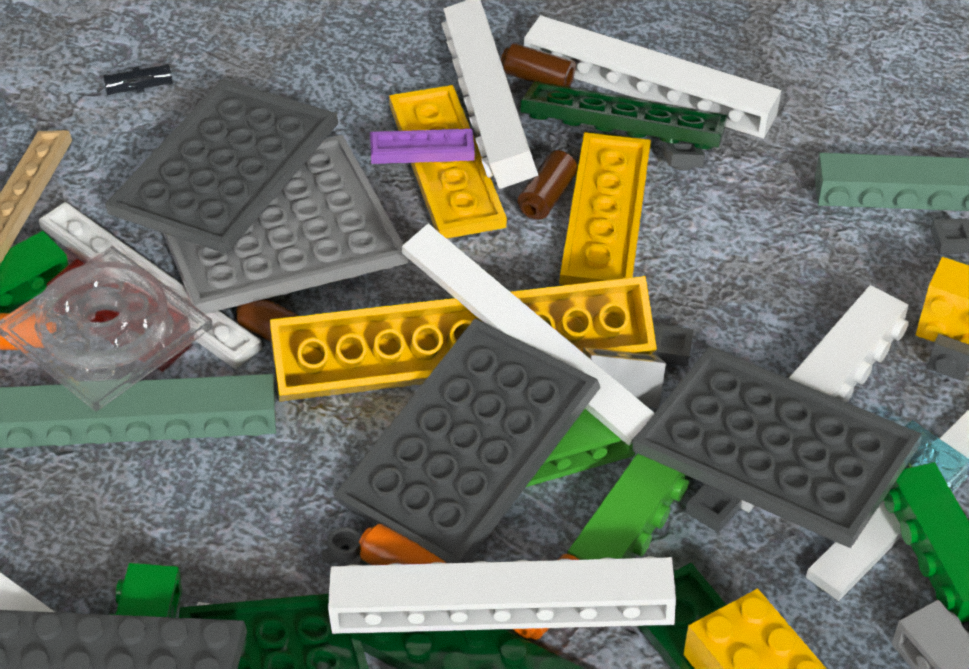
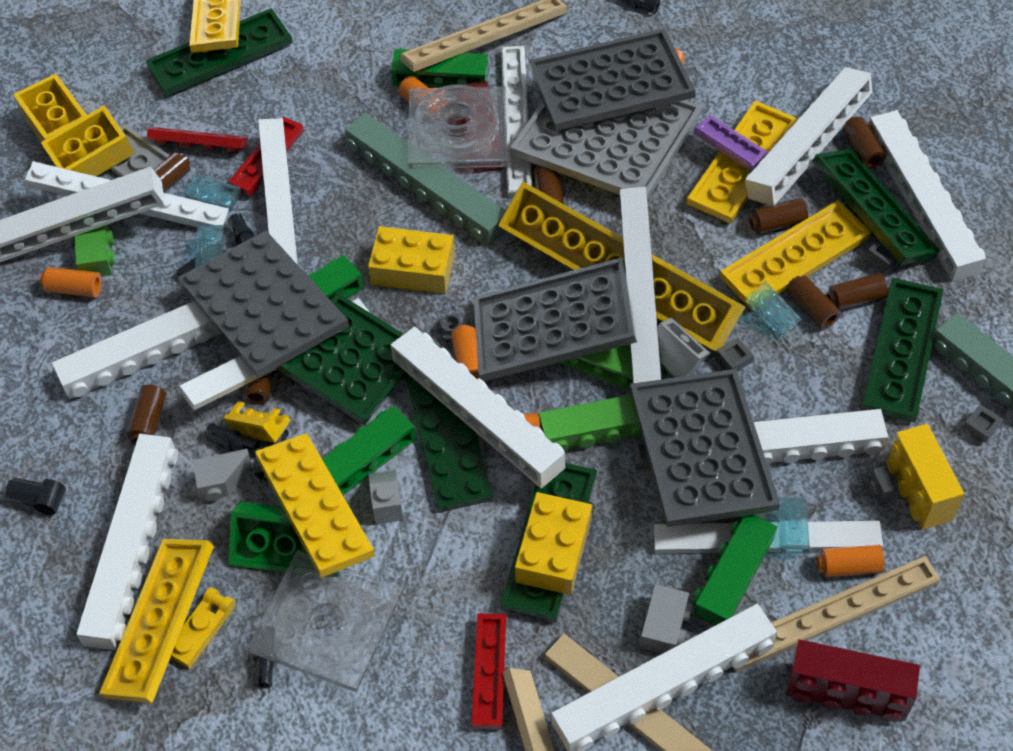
camera: 50 degrees right, 10 degrees up
none -> yellow brick [368,226,455,294]
none -> clear light blue plate [745,281,801,338]
none -> reddish brown brick [787,275,841,330]
none -> reddish brown brick [826,273,888,310]
none -> dark green plate [861,277,944,423]

